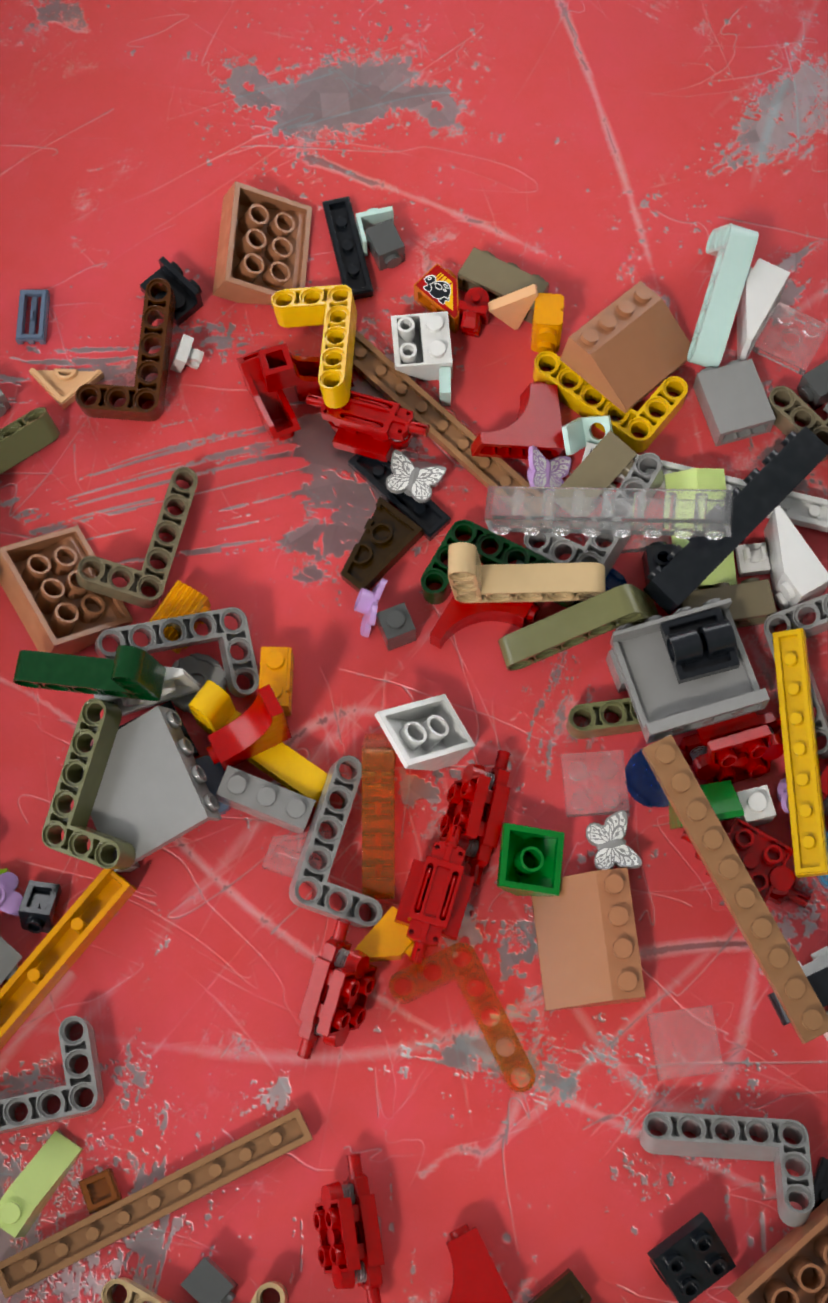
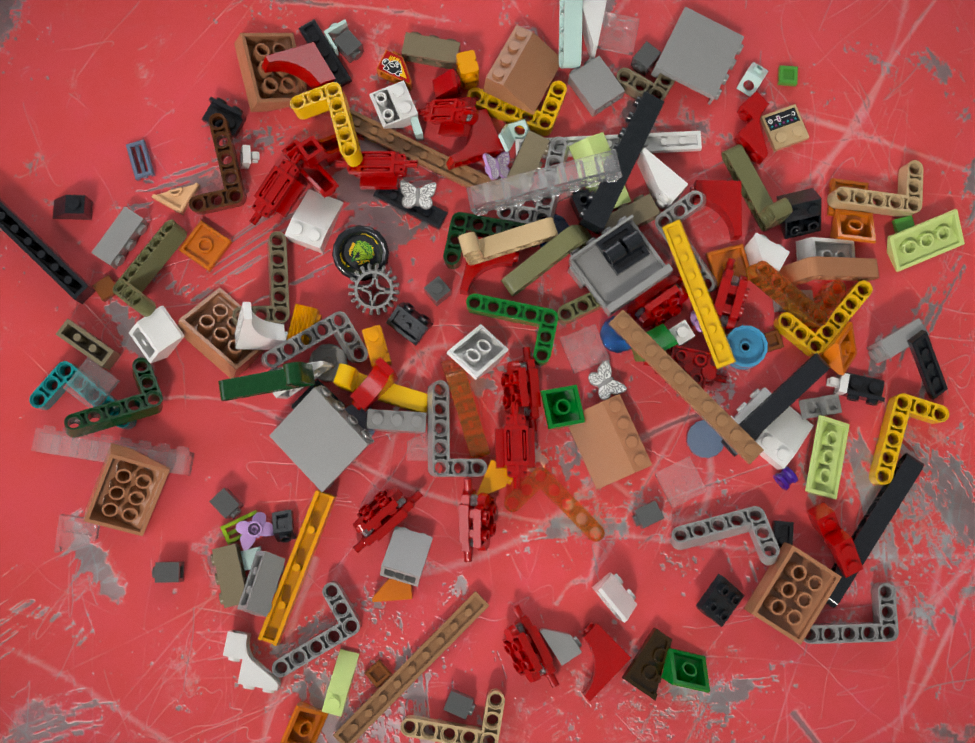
camera: 25 degrees left, 10 degrees up
olive beam [42,698,136,870] -> none
dark brown wing [340,497,424,592] -> none
lavender animal [354,578,388,638] -> none
red hips [458,287,490,337] -> none
light nougat tile [488,284,538,330] -> none
white tile [734,542,771,577] -> none
none -> orange tile [179,220,233,272]
none -> white arch [235,302,288,350]
none -> red piece [249,152,306,225]
none -> arch [262,42,336,89]
none -> white slope [285,189,344,254]
none -> black piece [332,225,389,281]
none -> light grey gear [348,263,400,315]
none -> red piece [353,487,423,553]
none -> orange slope [372,578,413,602]
none -> light grey brick [380,526,433,587]
none -> black bracket [386,302,433,346]
none -> red piece [417,97,479,137]
none -> red slope [432,69,461,100]
none -> green beam [466,294,558,366]
none -> light grey slope [539,628,582,666]
none -> white slope [592,572,637,623]
none -> dark grey brick [631,500,664,529]
none -> sand blue tile [686,420,724,458]

